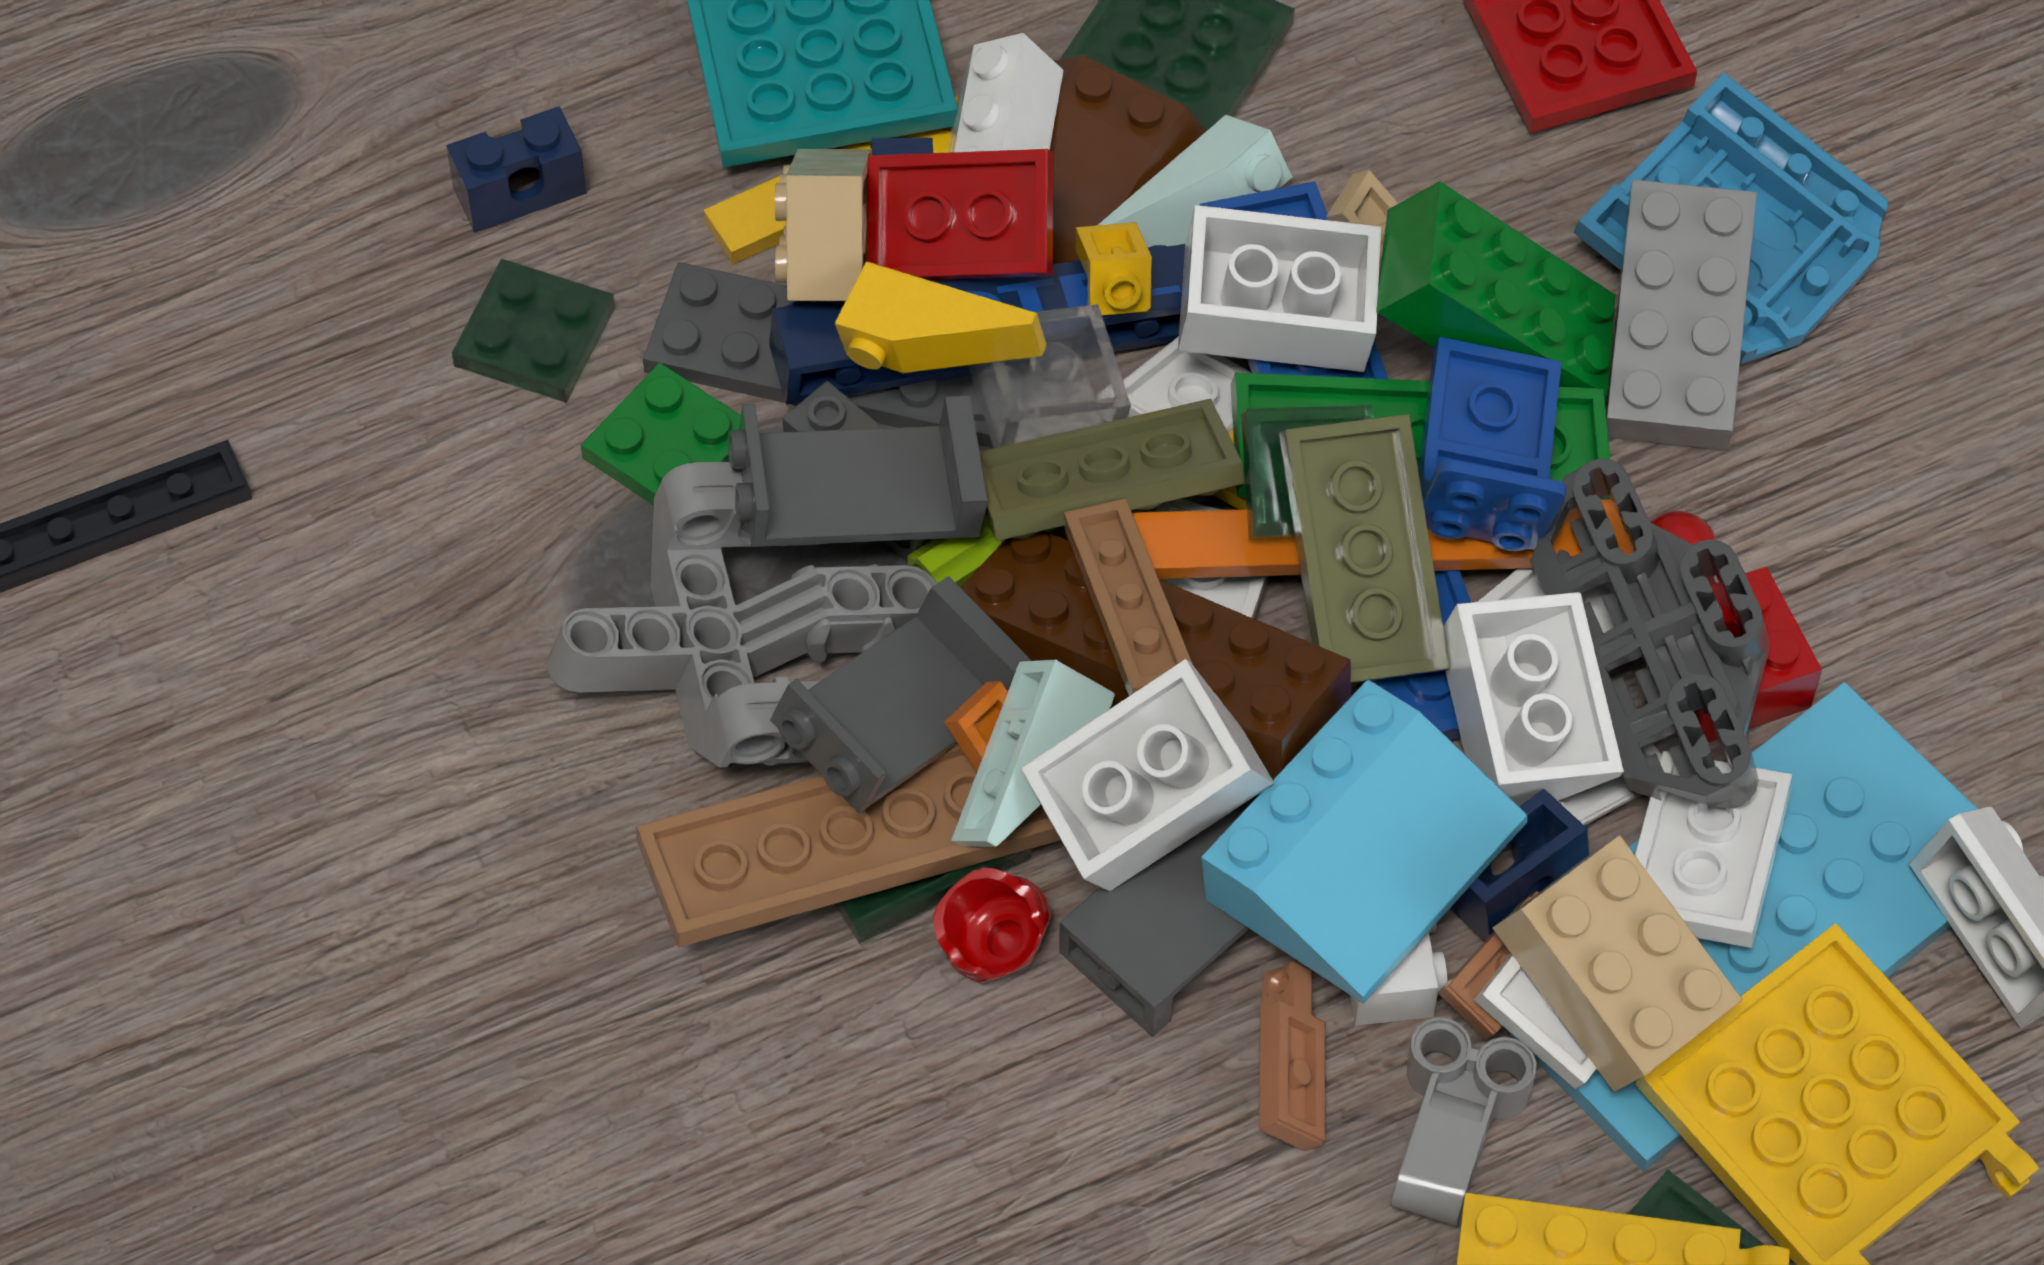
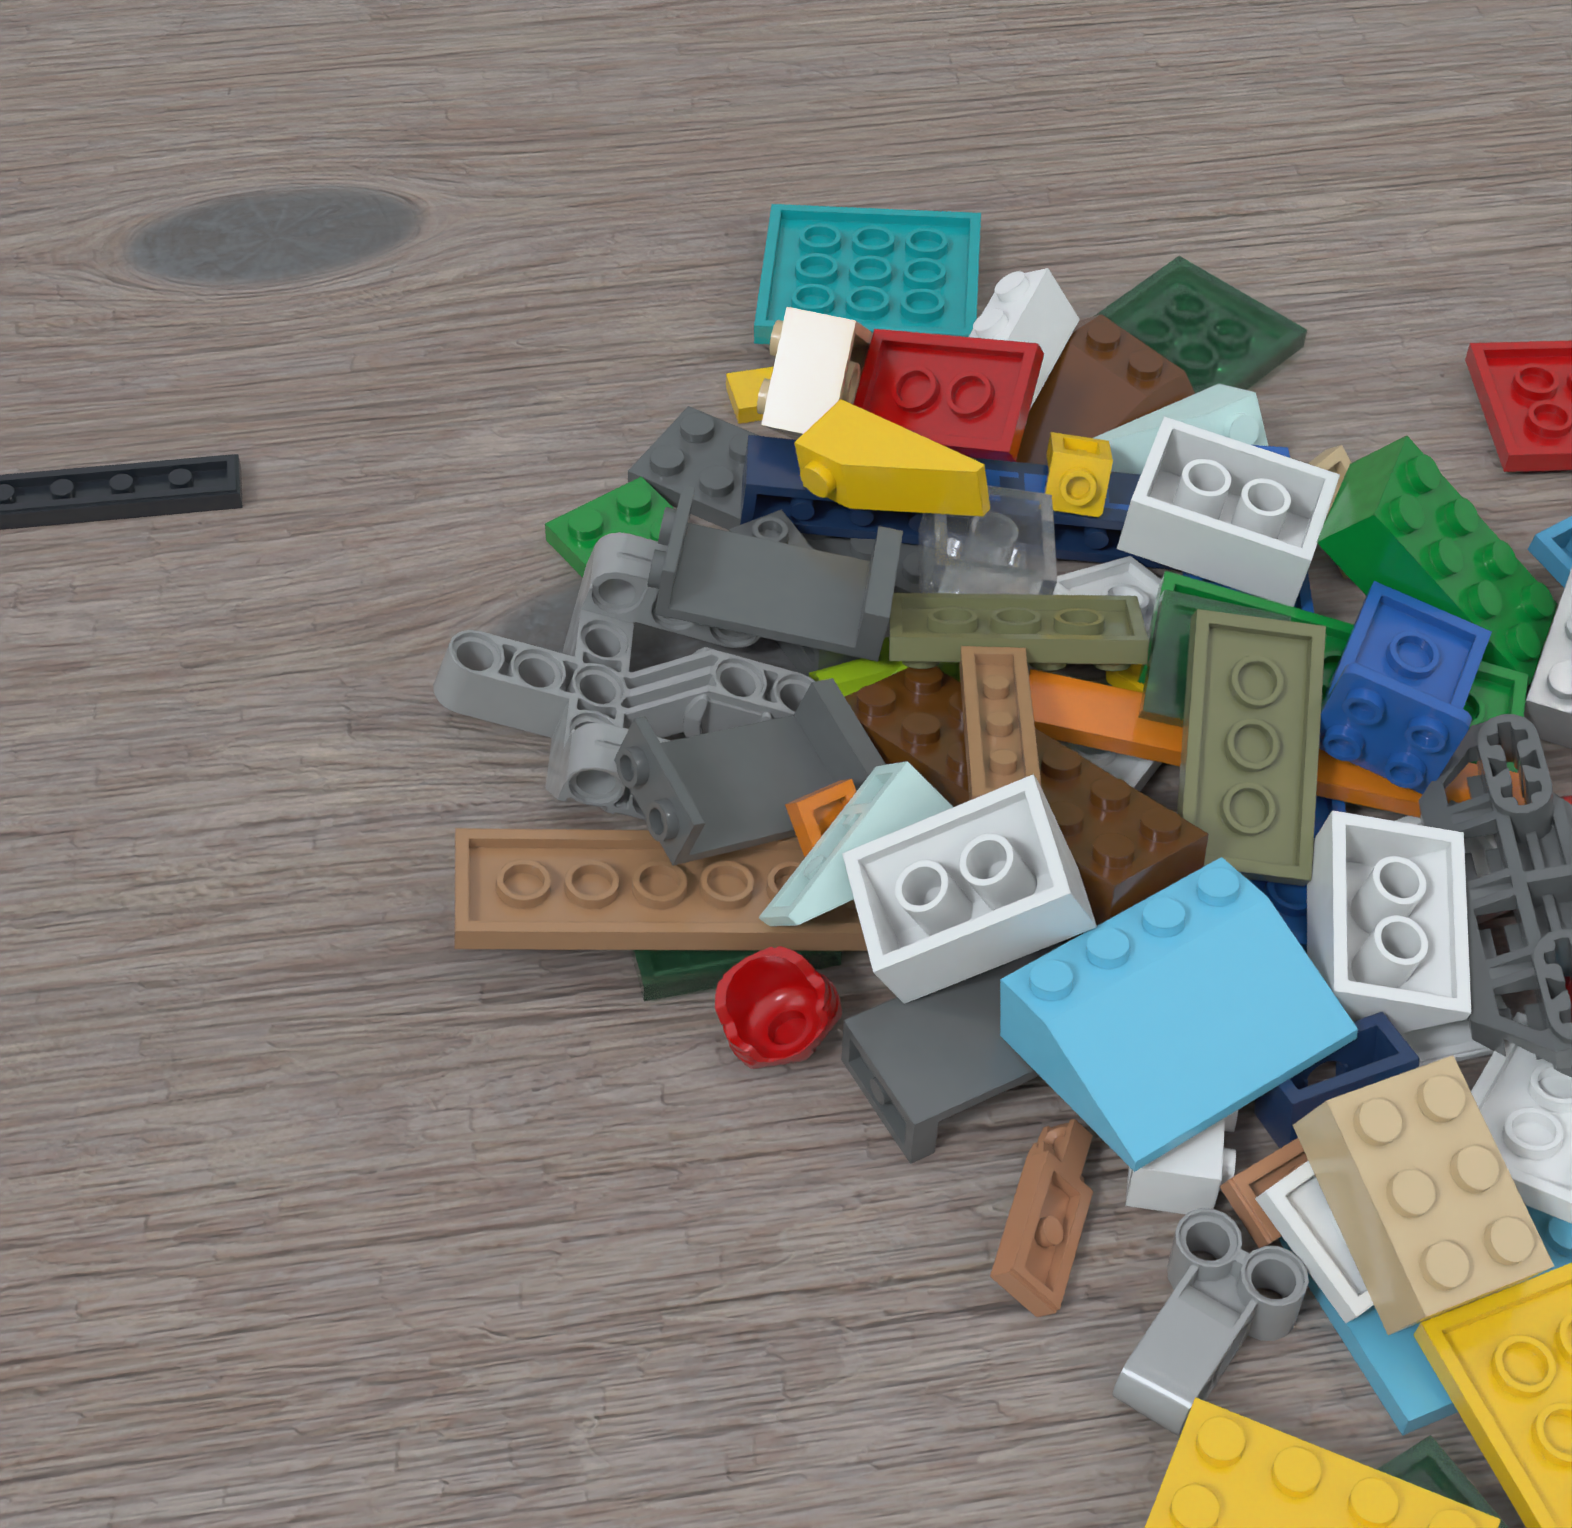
camera: 15 degrees right, 10 degrees down
dark blue brick [446,106,587,233] -> none
clear green plate [452,258,615,403] -> none

